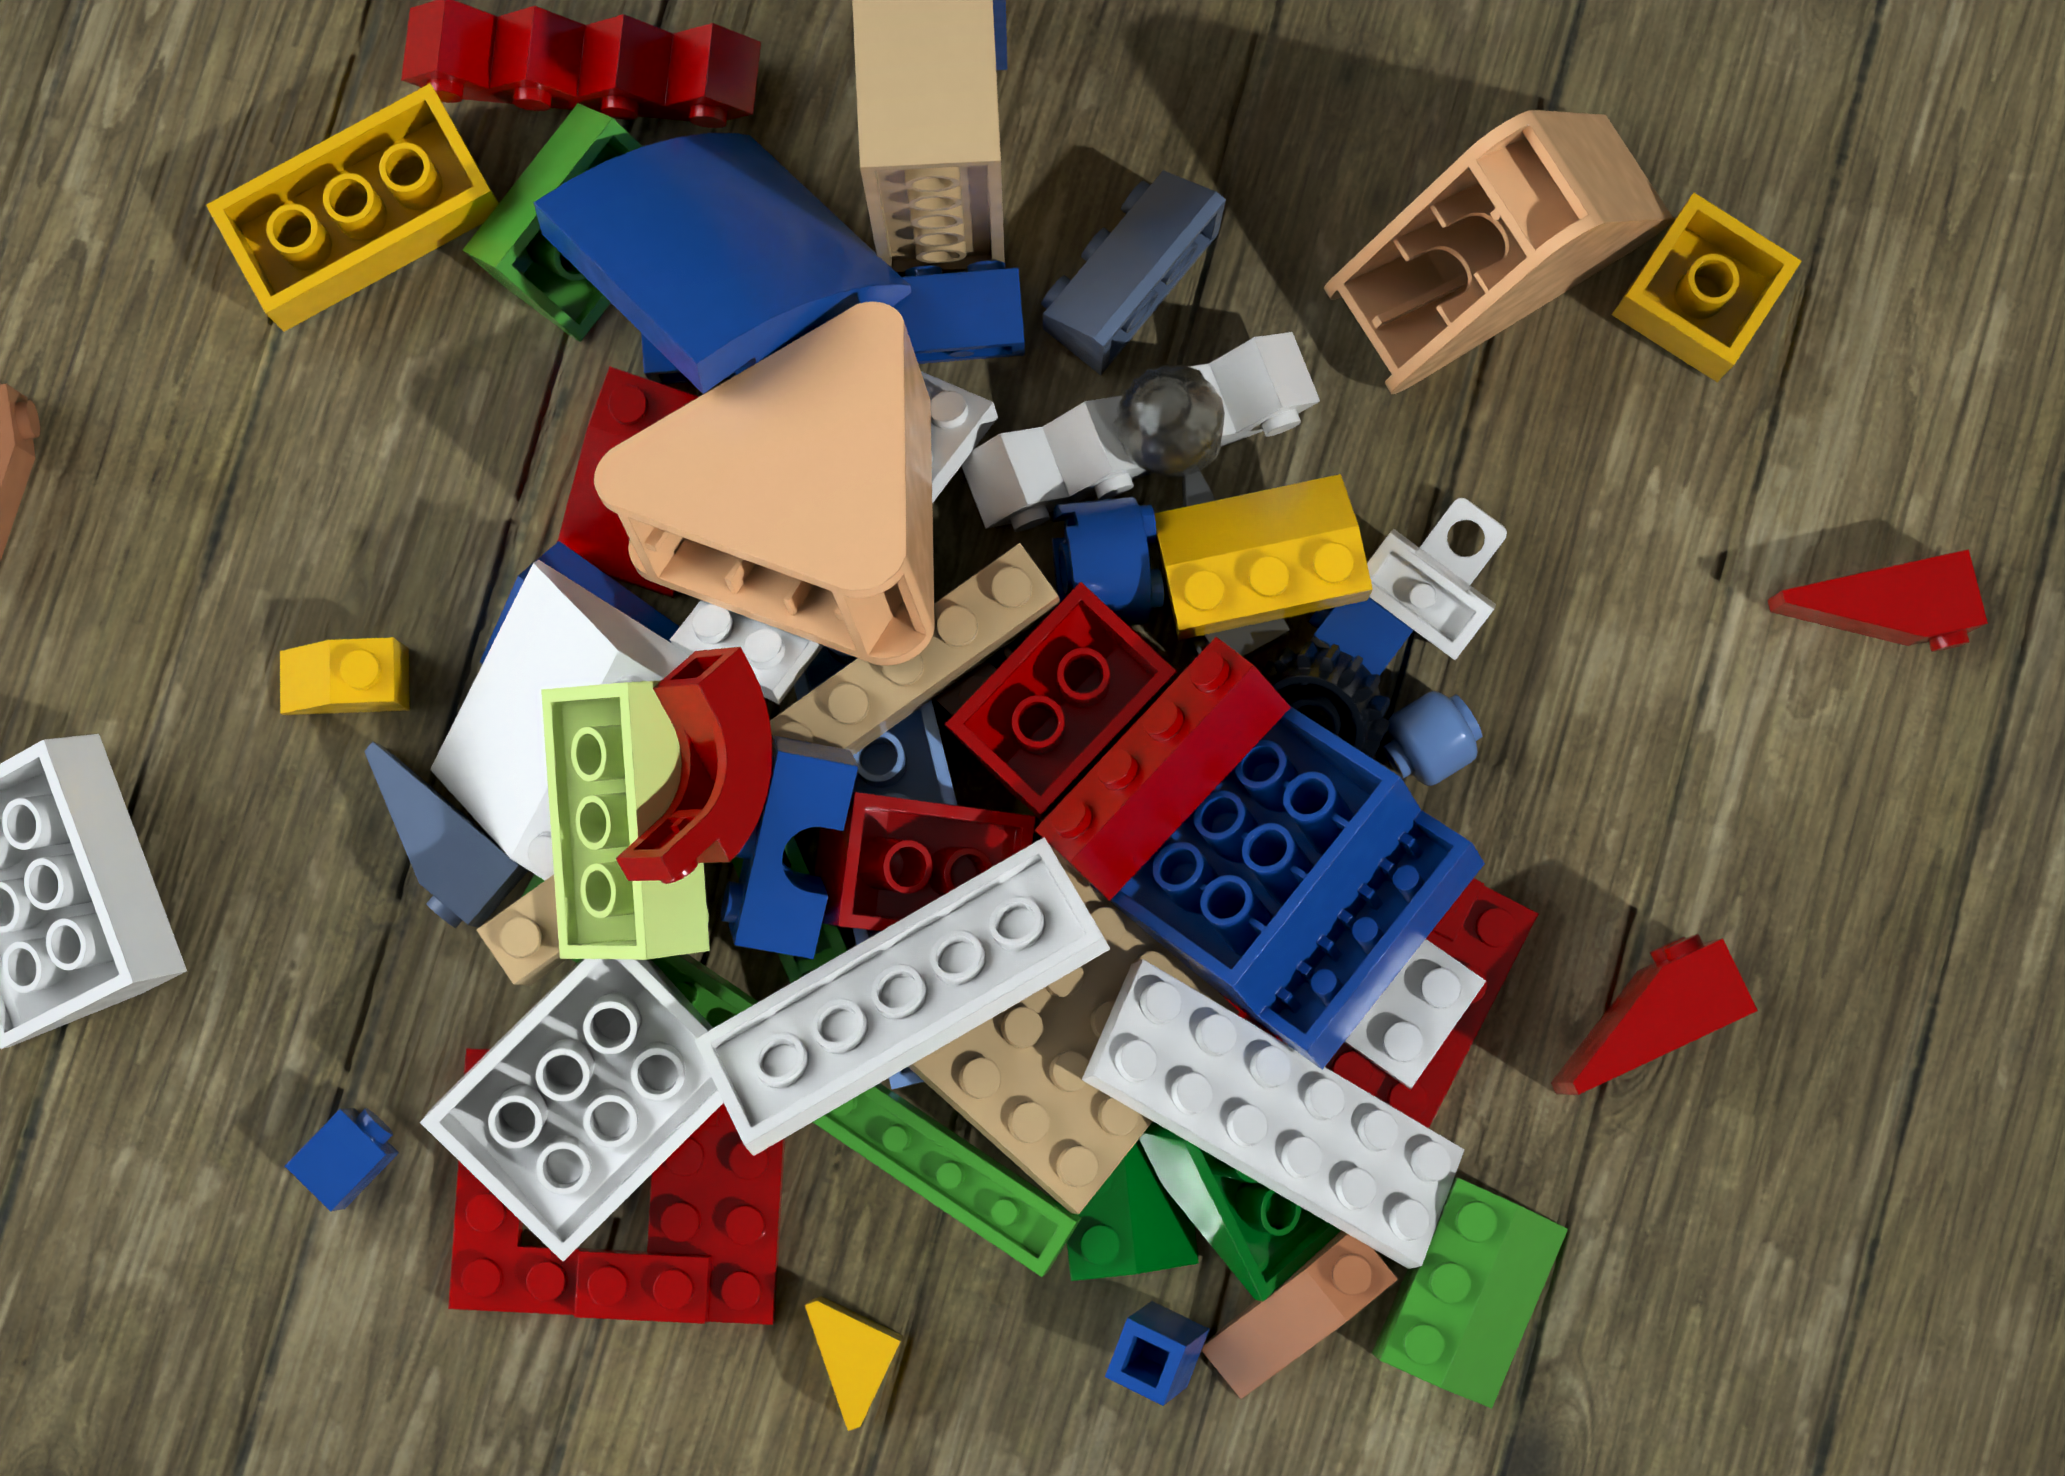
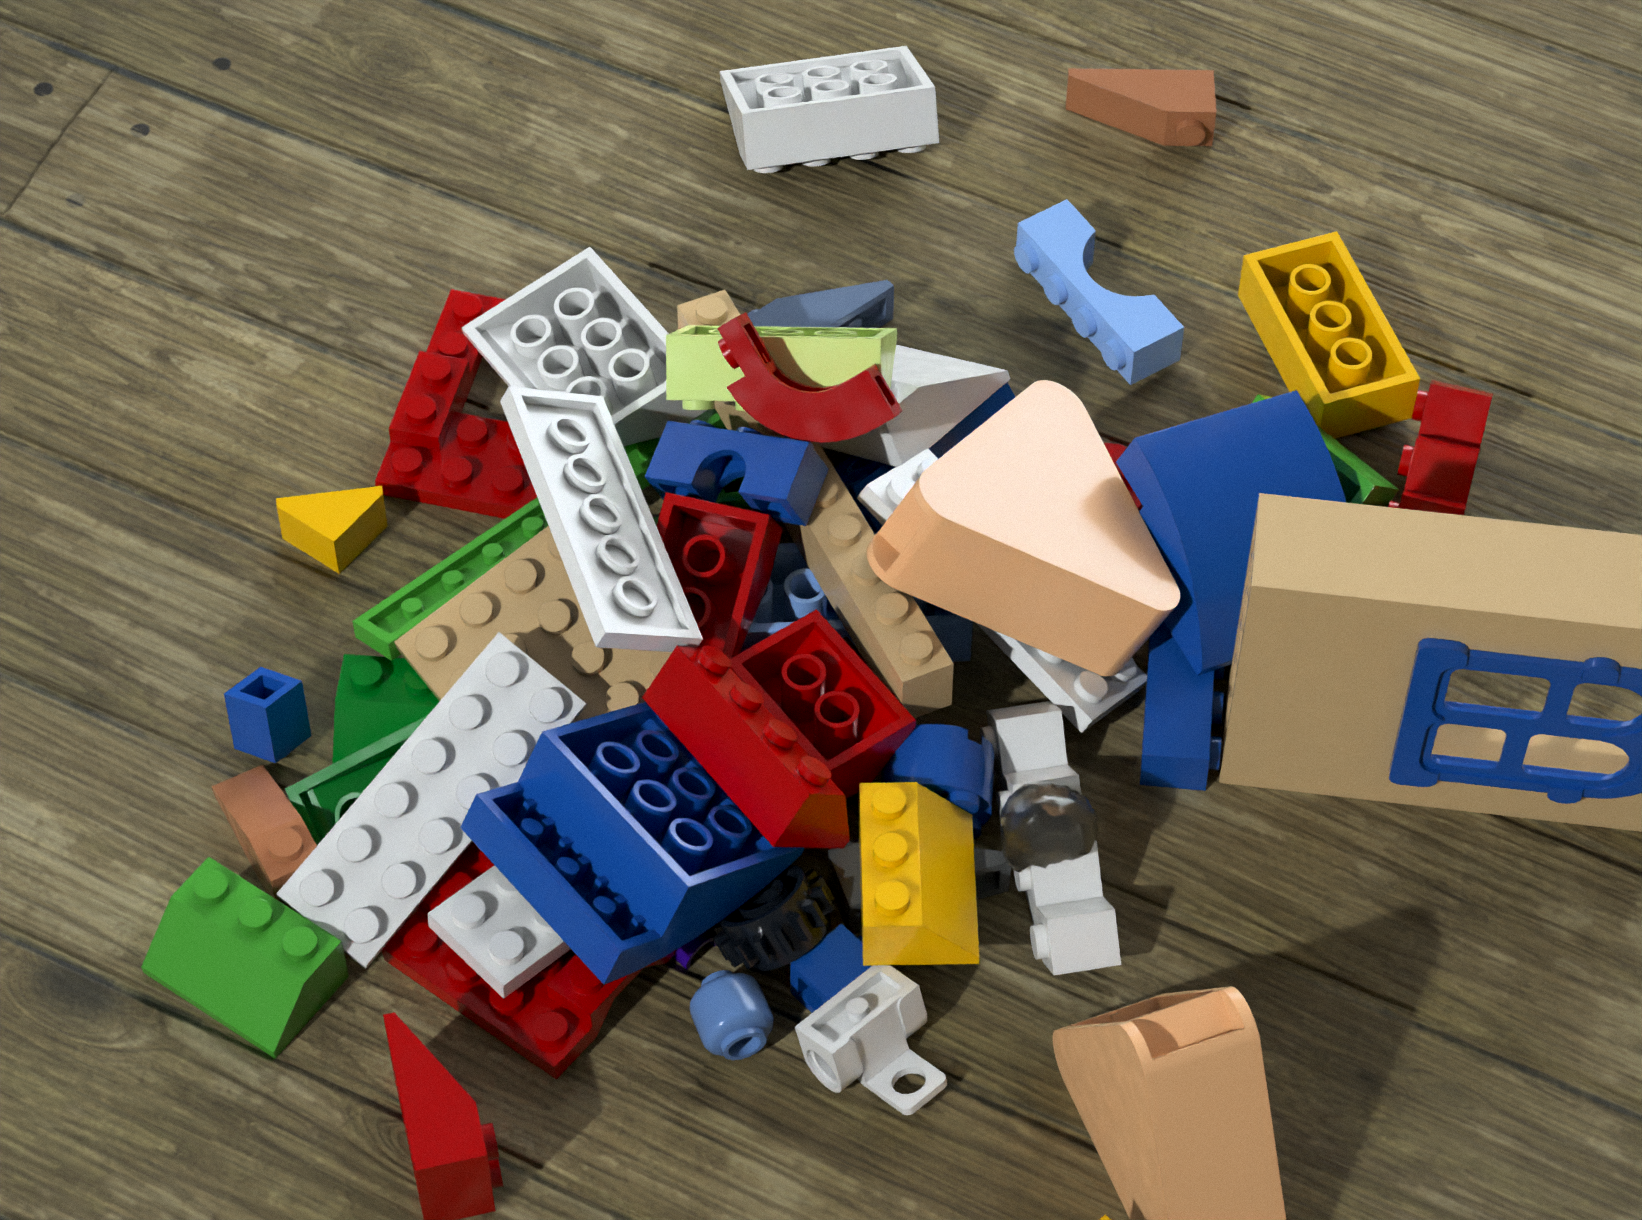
camera: 100 degrees right, 30 degrees down
yellow slope [280,637,410,715] -> none
blue brick [285,1108,399,1212] -> none
sand blue slope [1041,170,1226,375] -> none
none -> light blue arch [1014,199,1184,385]

